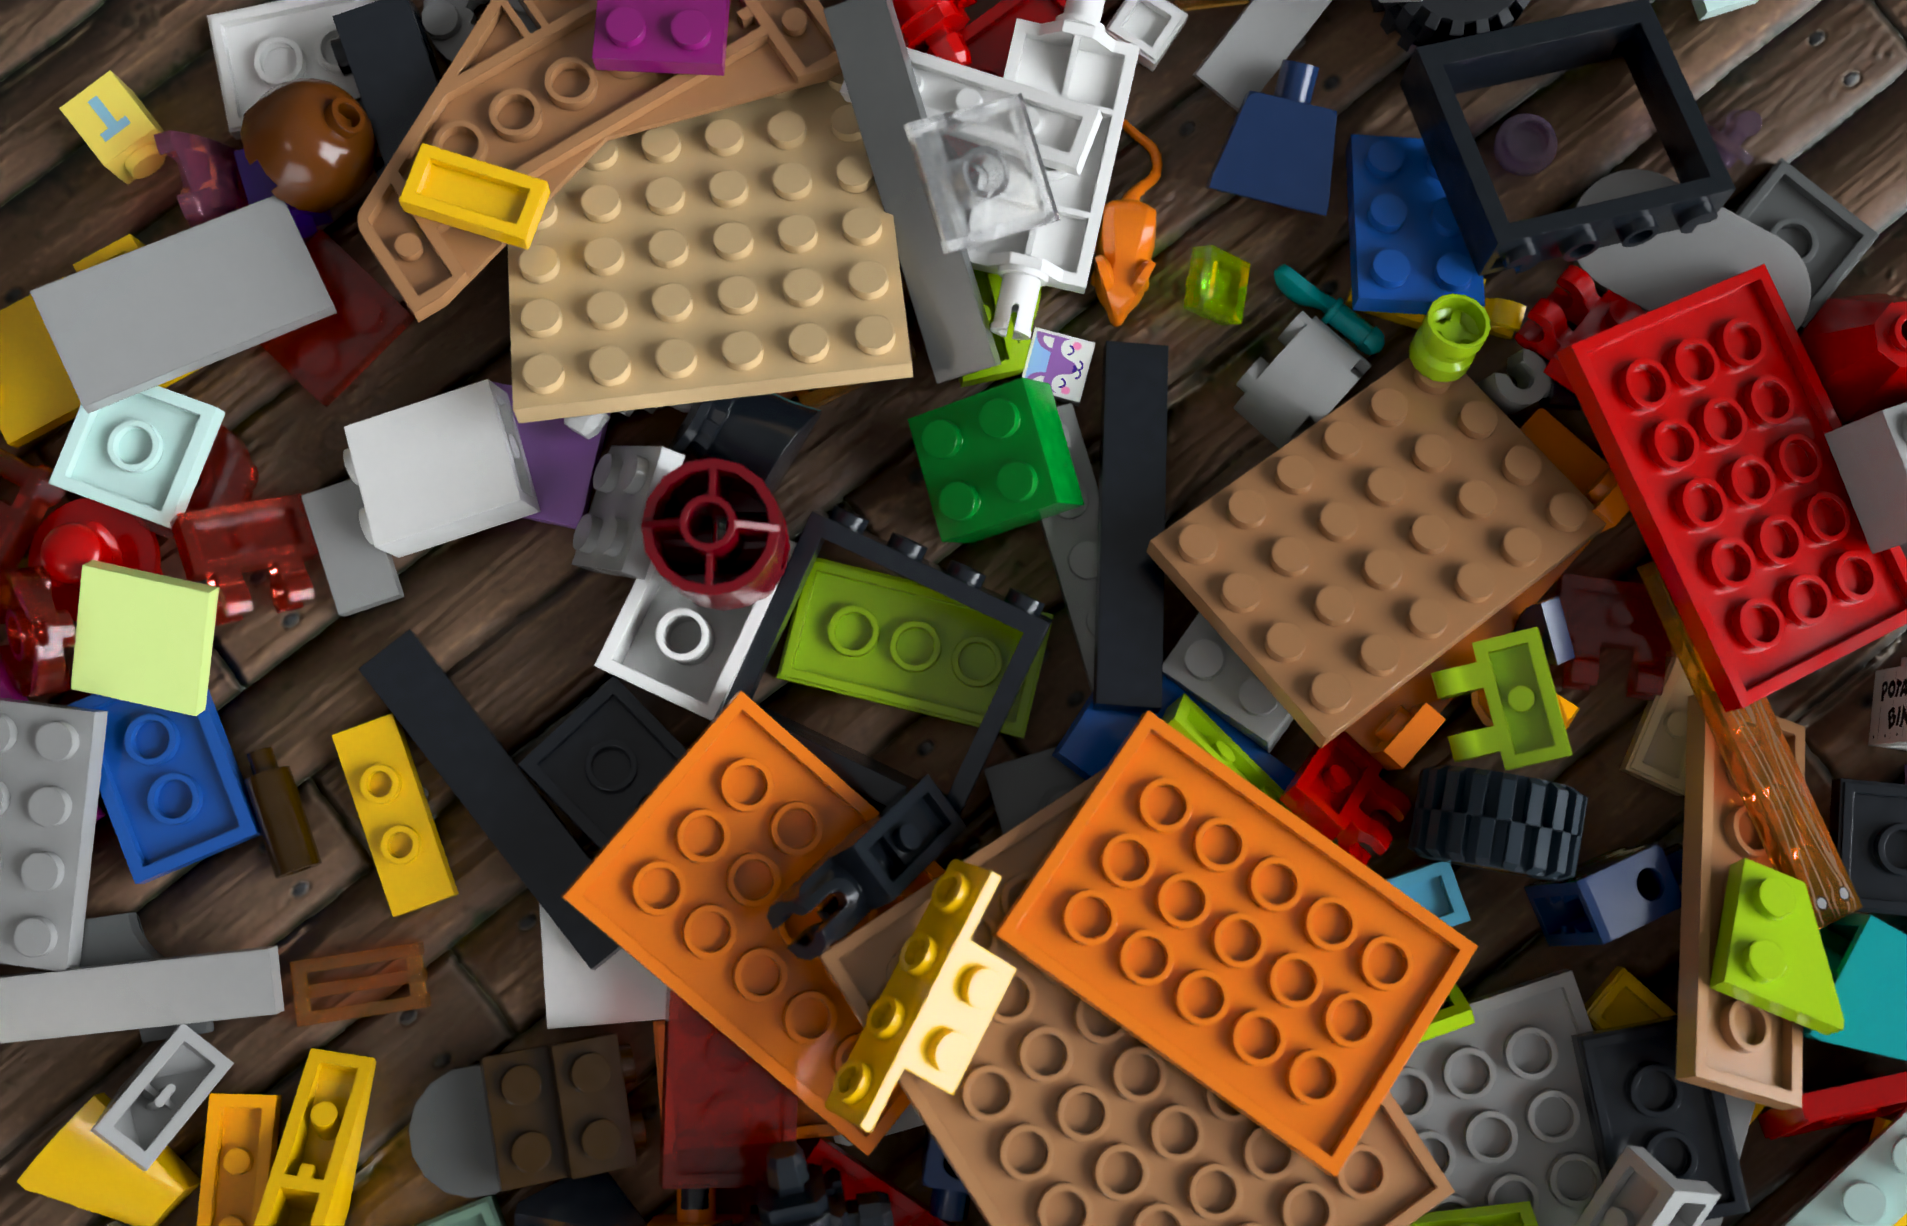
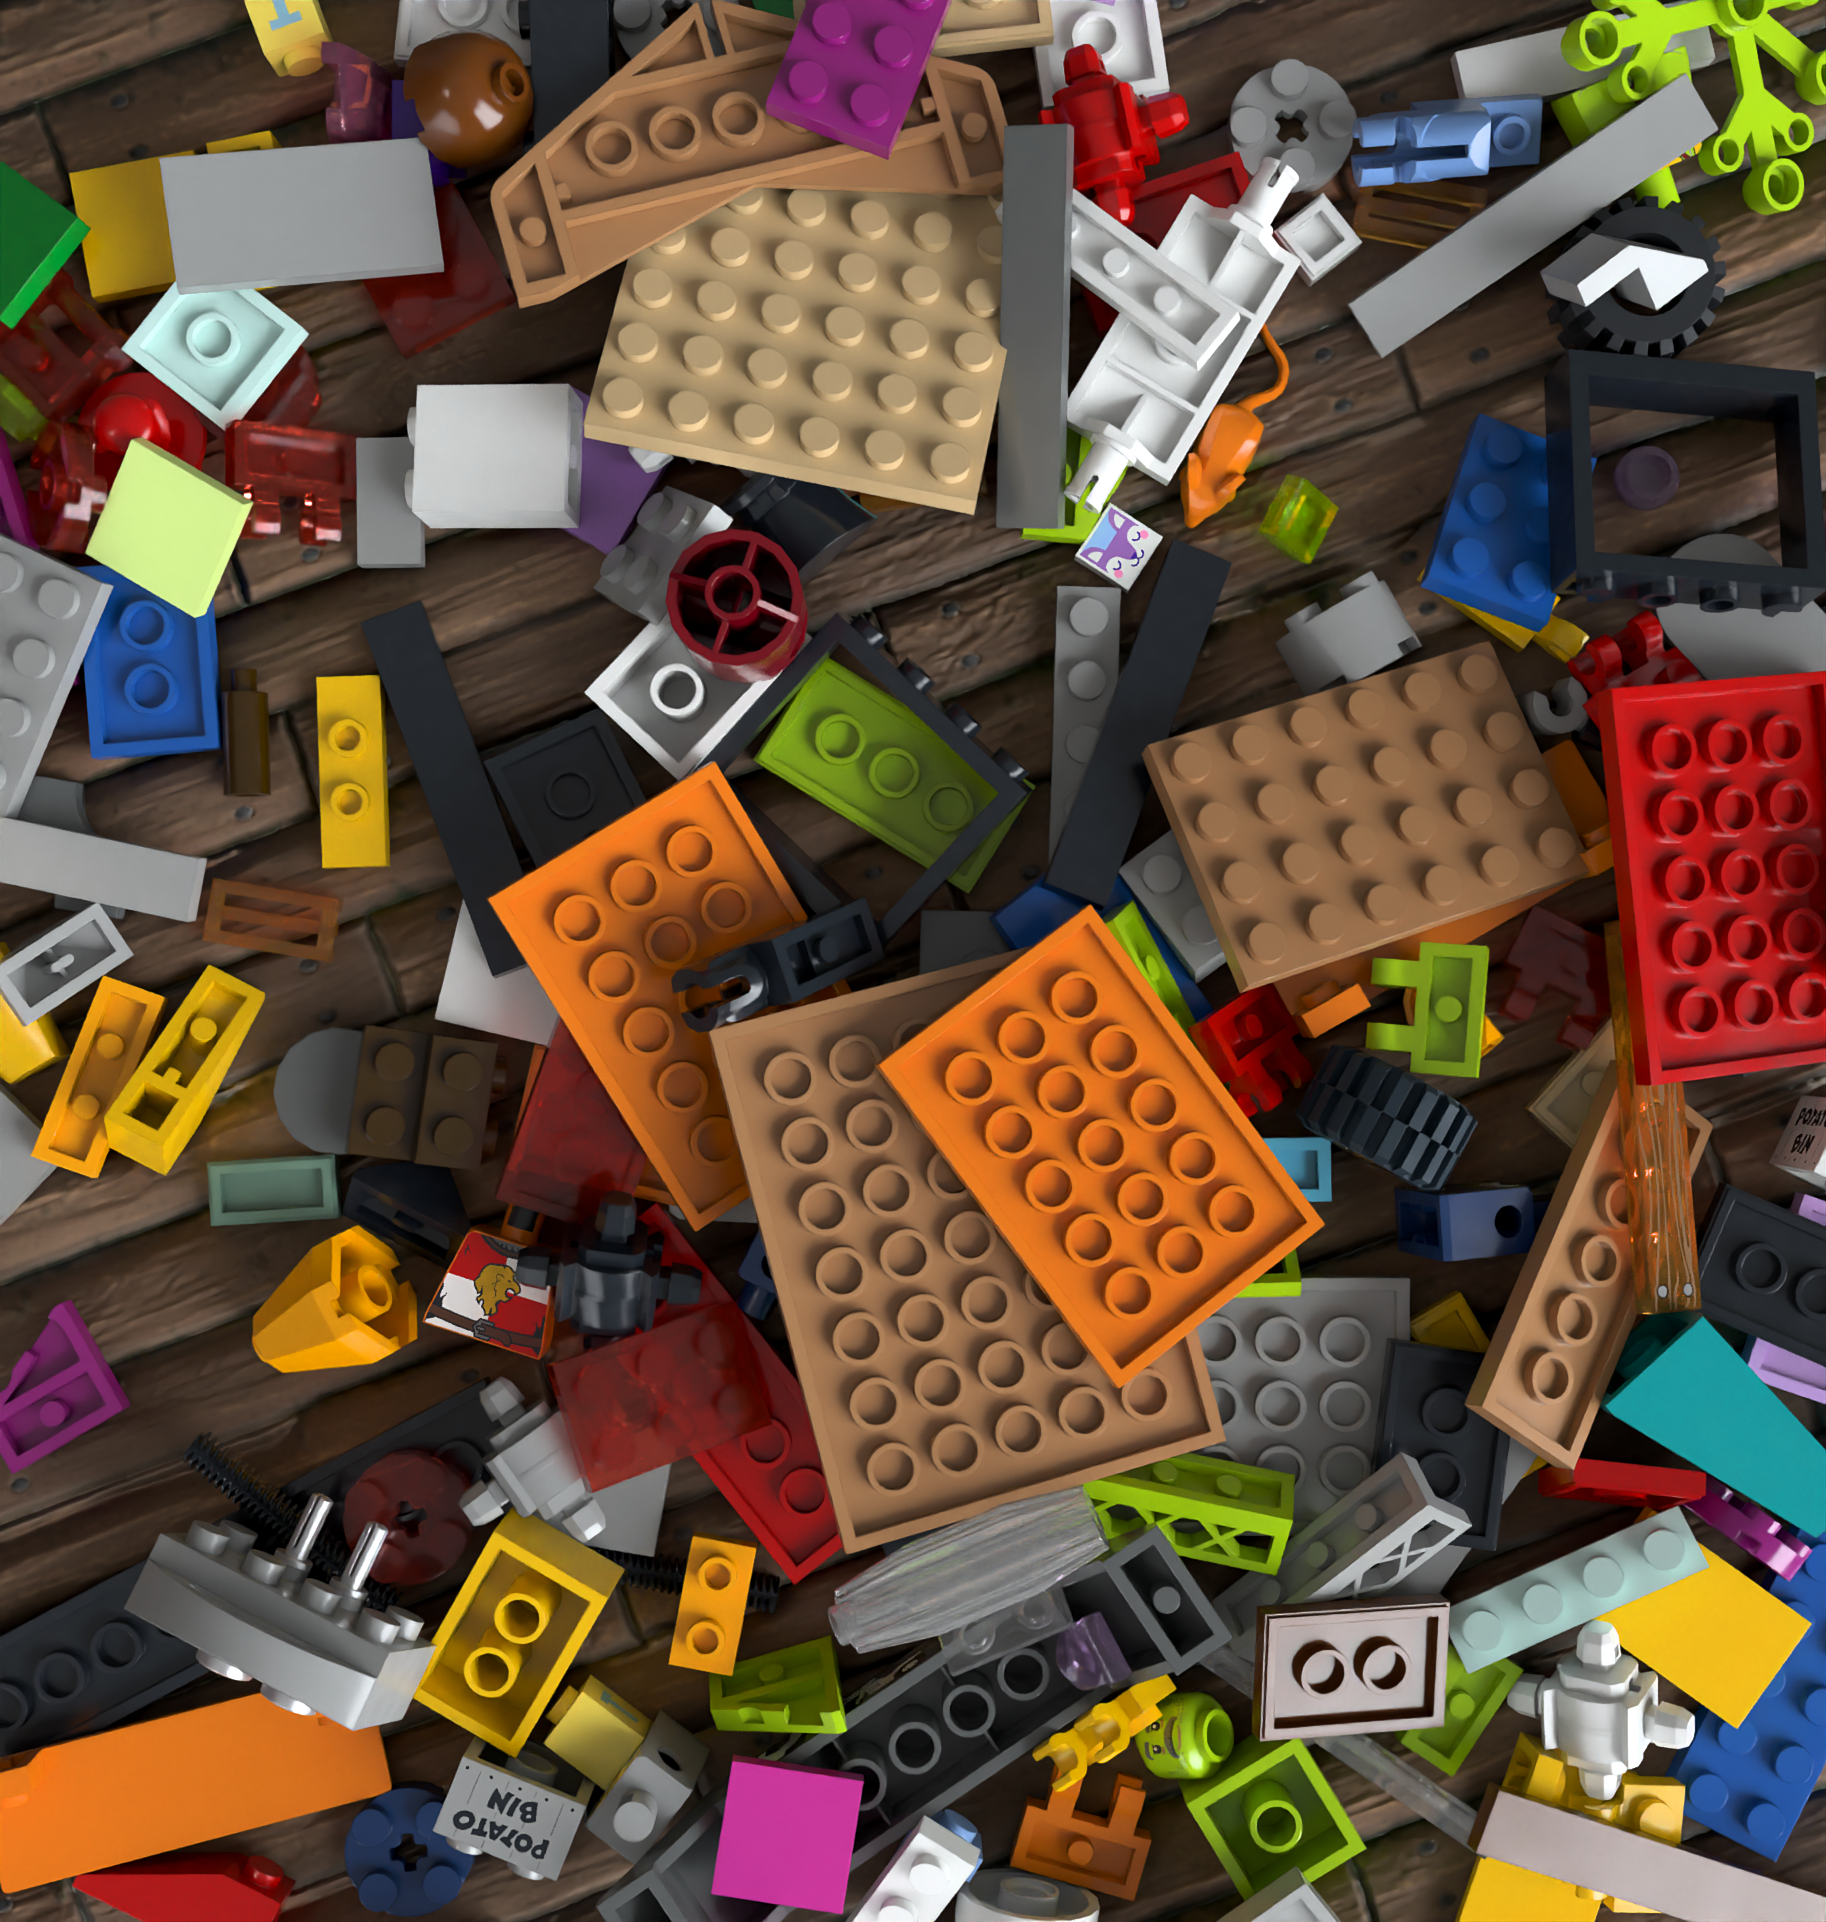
camera: 15 degrees right, 5 degrees up
yellow tile [399,143,551,250] -> none
yellow bracket [825,859,1016,1133] -> none
clear slope [904,93,1060,255] -> none
green brick [908,377,1085,543] -> none
dark blue torso [1206,59,1337,216] -> none
teal piece [1273,264,1385,355] -> none
lime wheel [1409,293,1491,382] -> none
dark blue tile [1514,596,1575,665] -> none
lime wing [1709,858,1845,1035] -> none

